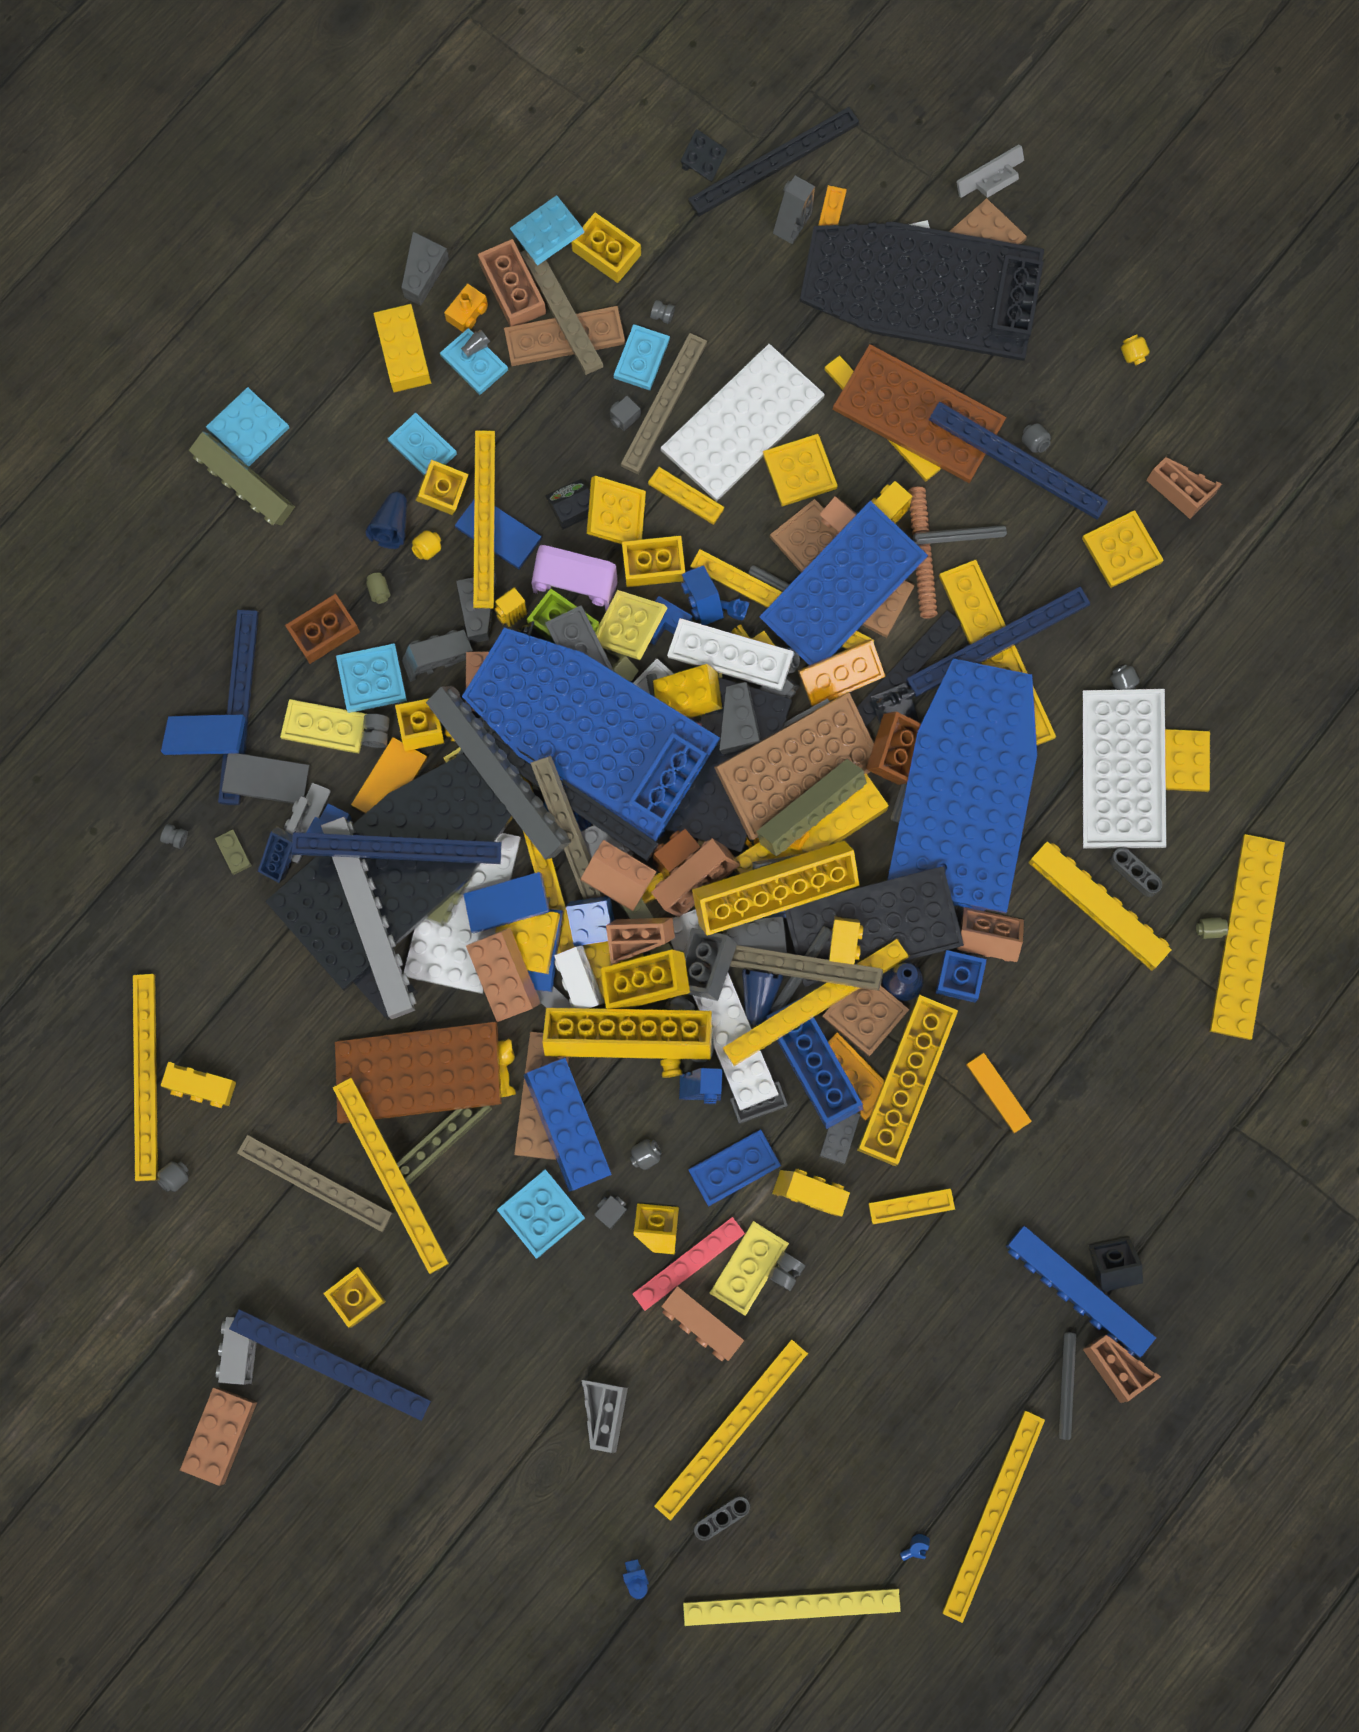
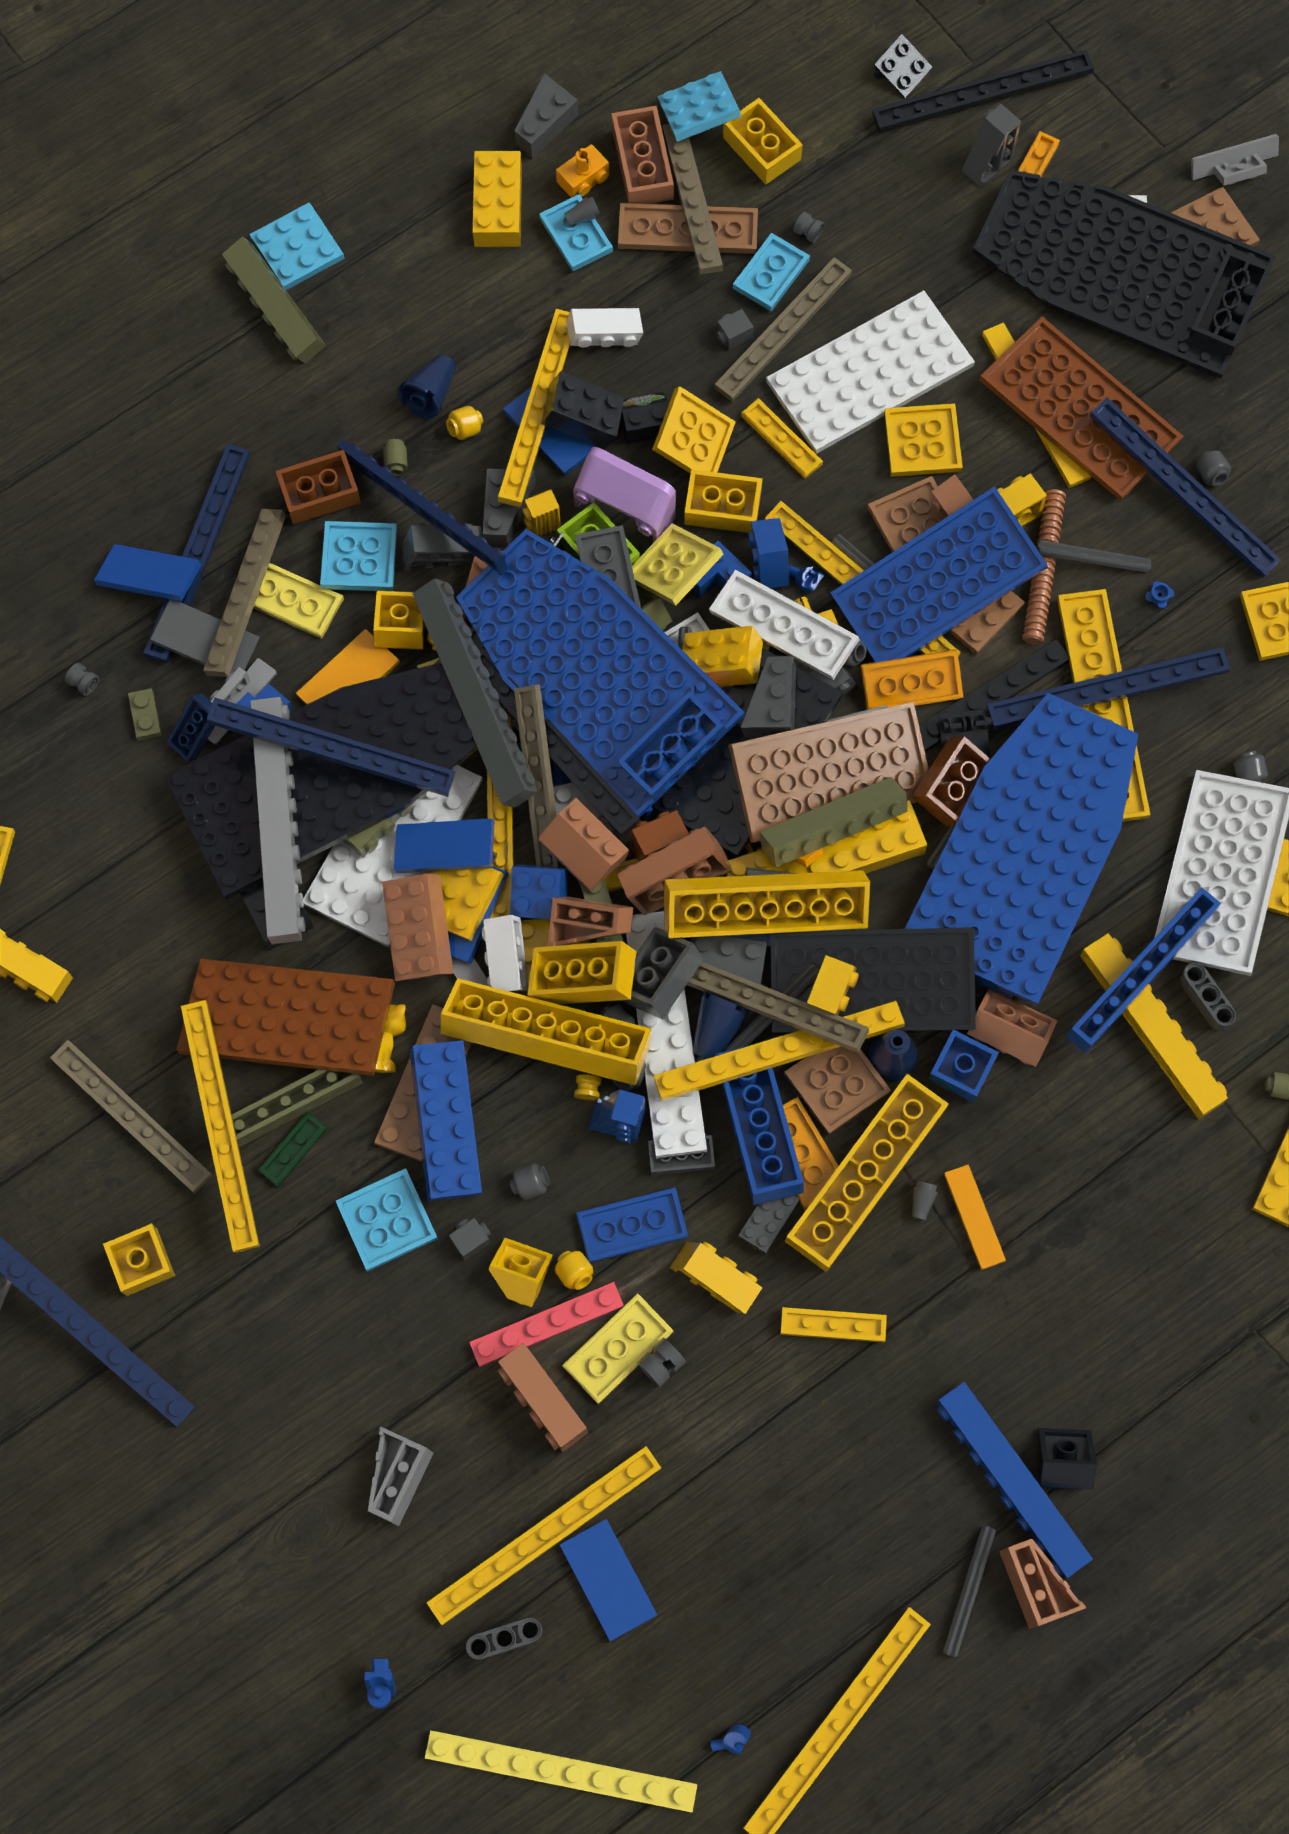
camera: 15 degrees right, 5 degrees down
dark grey wheel [361,714,390,748] -> none
medium azure plate [388,413,457,475] -> none
yellow brick [415,460,468,515] -> none
none -> dark tan plate [203,509,286,677]
none -> dark green tile [258,1112,328,1187]
none -> dark blue plate [336,439,508,575]
none -> black brick [541,371,624,450]
none -> yellow head [555,1251,593,1290]
none -> blue tile [560,1519,657,1642]
none -> white brick [566,308,643,347]
none -> dark grey cone [911,1181,938,1220]
none -> blue brick [1066,887,1221,1054]
none -> blue plate [1145,581,1174,609]

